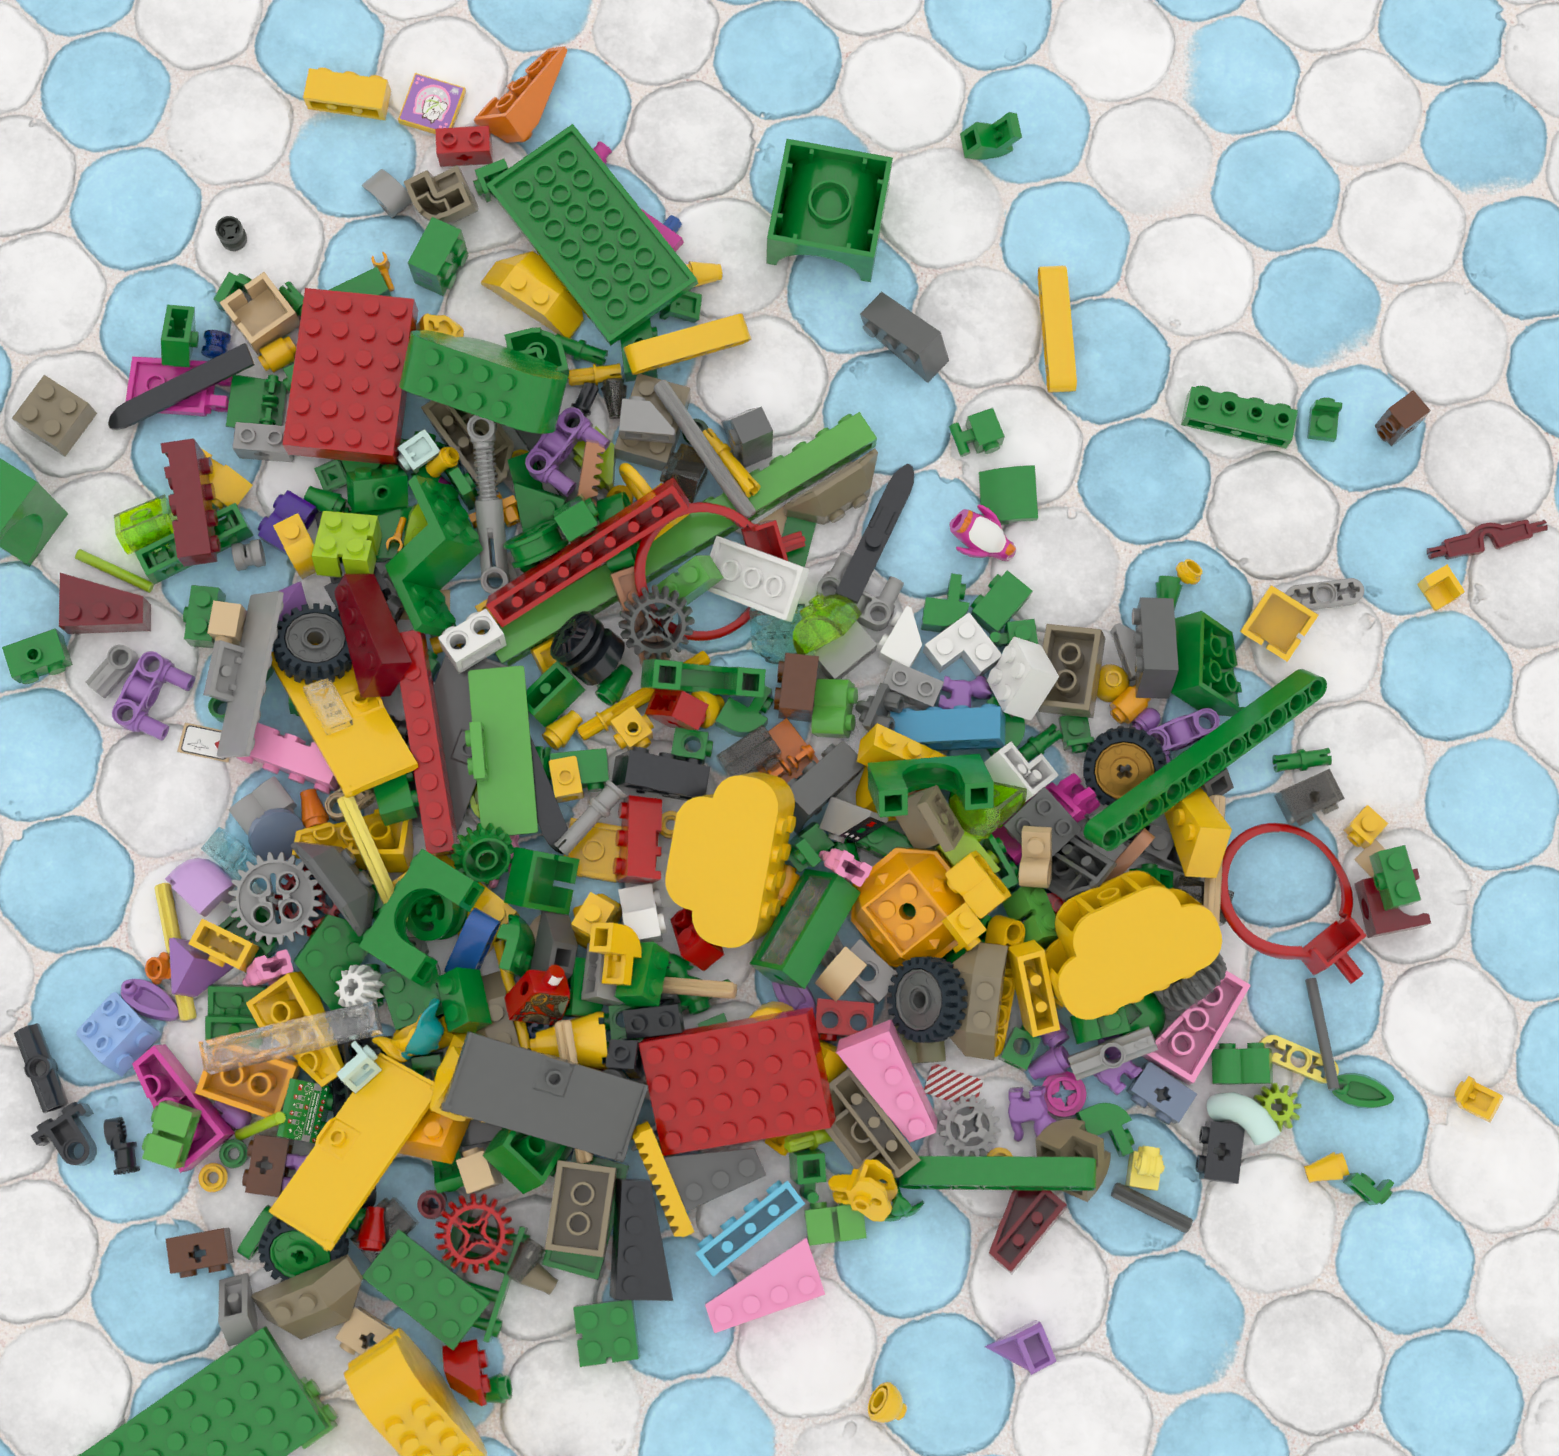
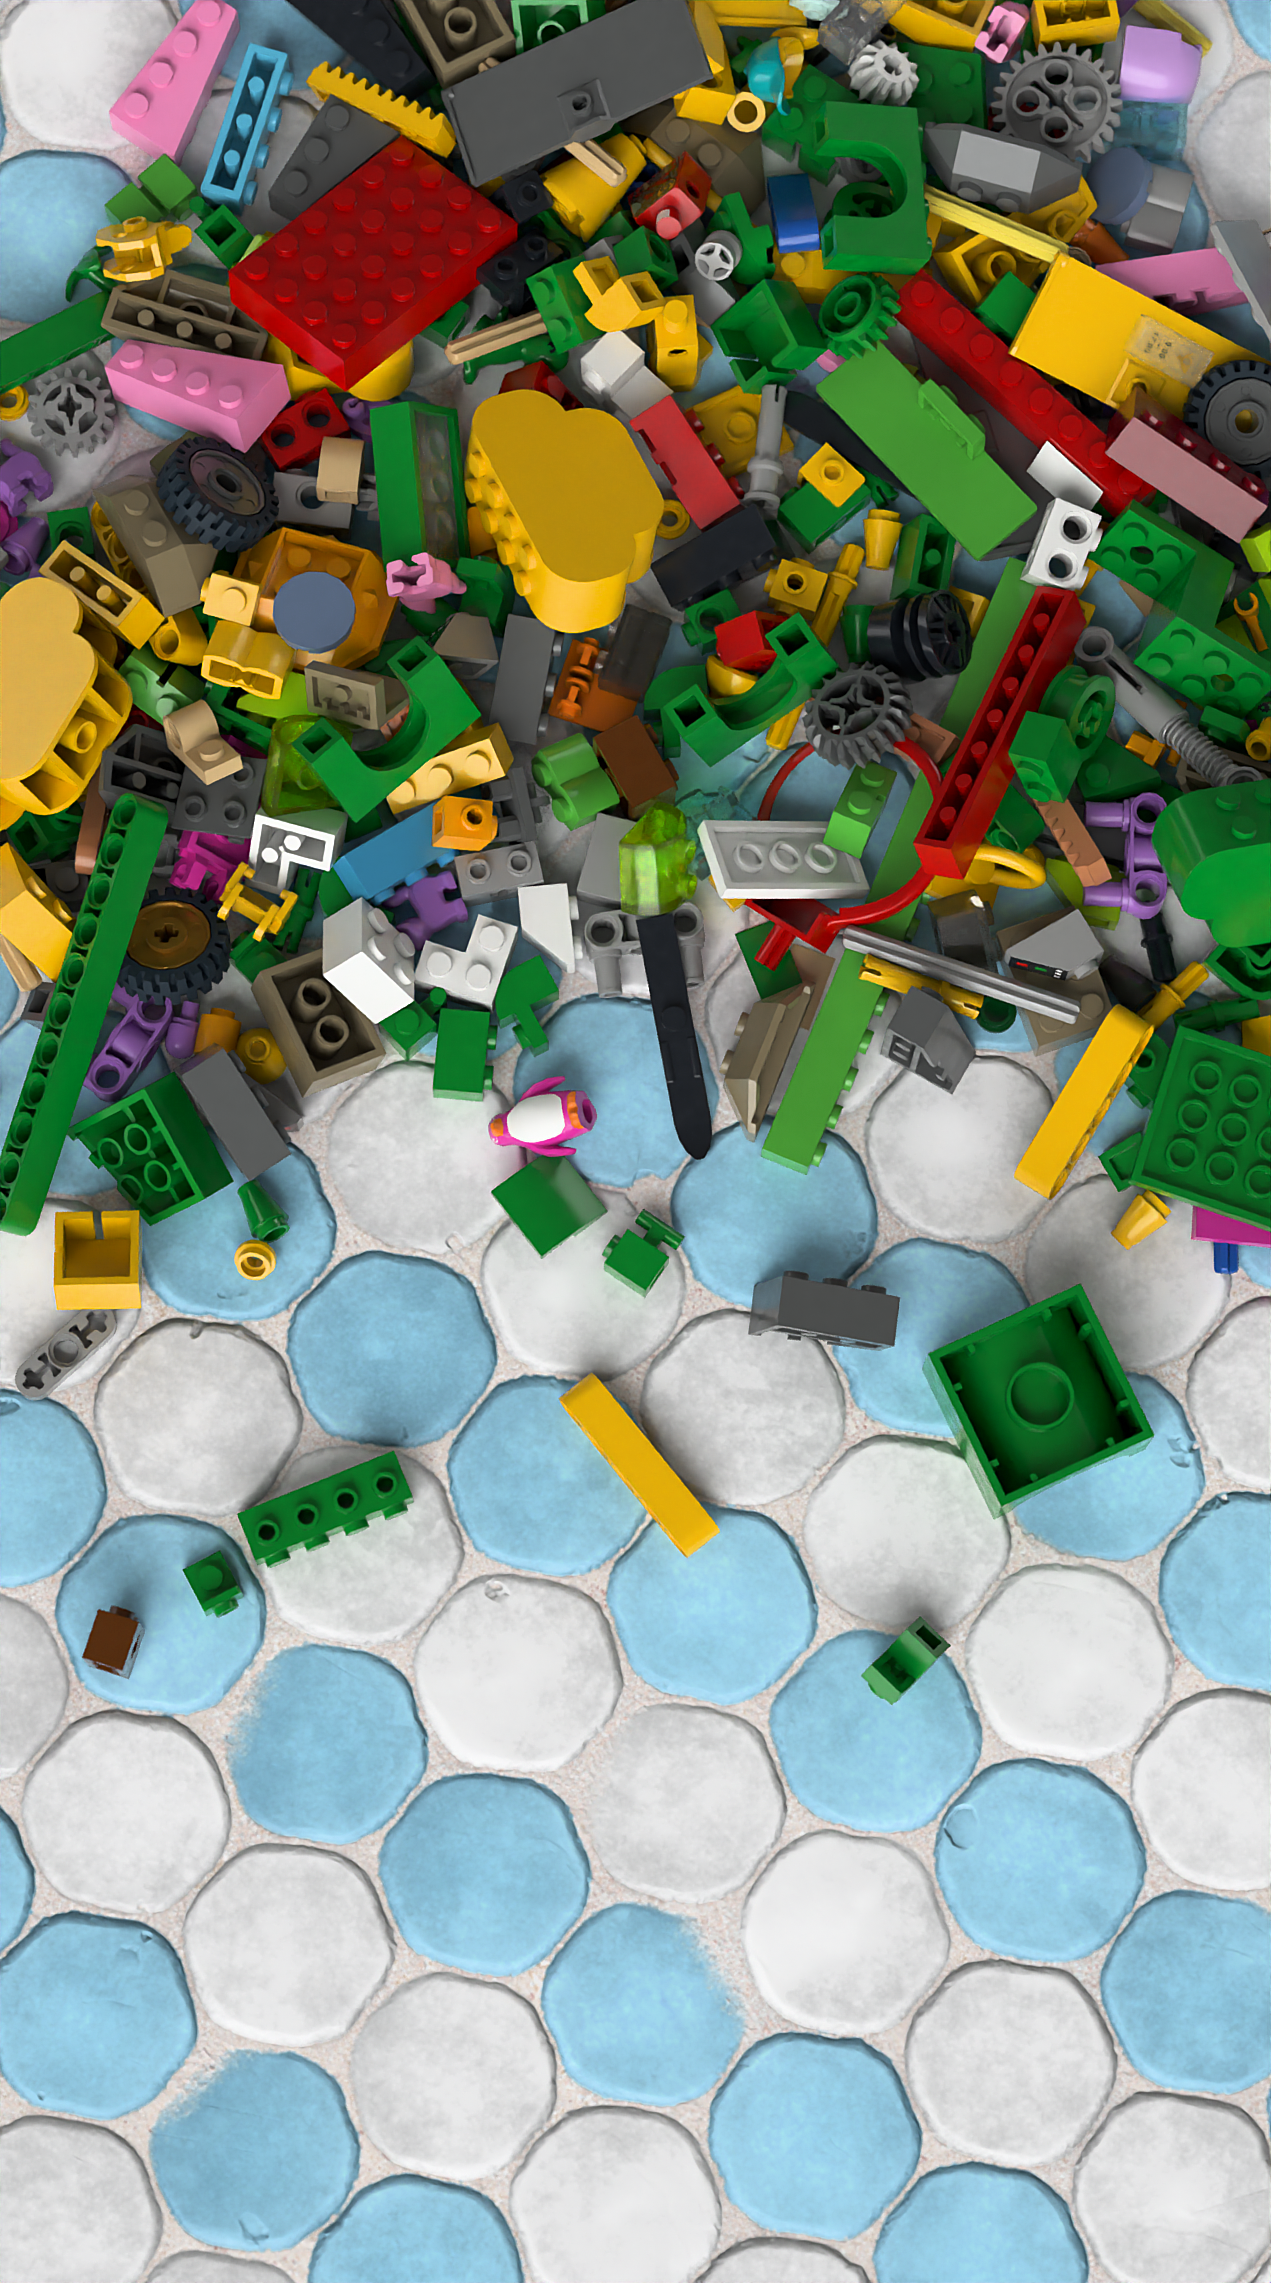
camera: 145 degrees right, 0 degrees up
green brick [436,967,492,1033] -> none
sticker [924,1063,984,1110] -> none
none -> yellow piece [217,861,299,942]
none -> sand blue tile [273,571,356,654]
none -> light orange brick [432,795,498,852]
none -> green brick [613,225,679,292]
none -> light grey wheel [695,230,743,281]
none -> white sticker [1027,441,1103,511]

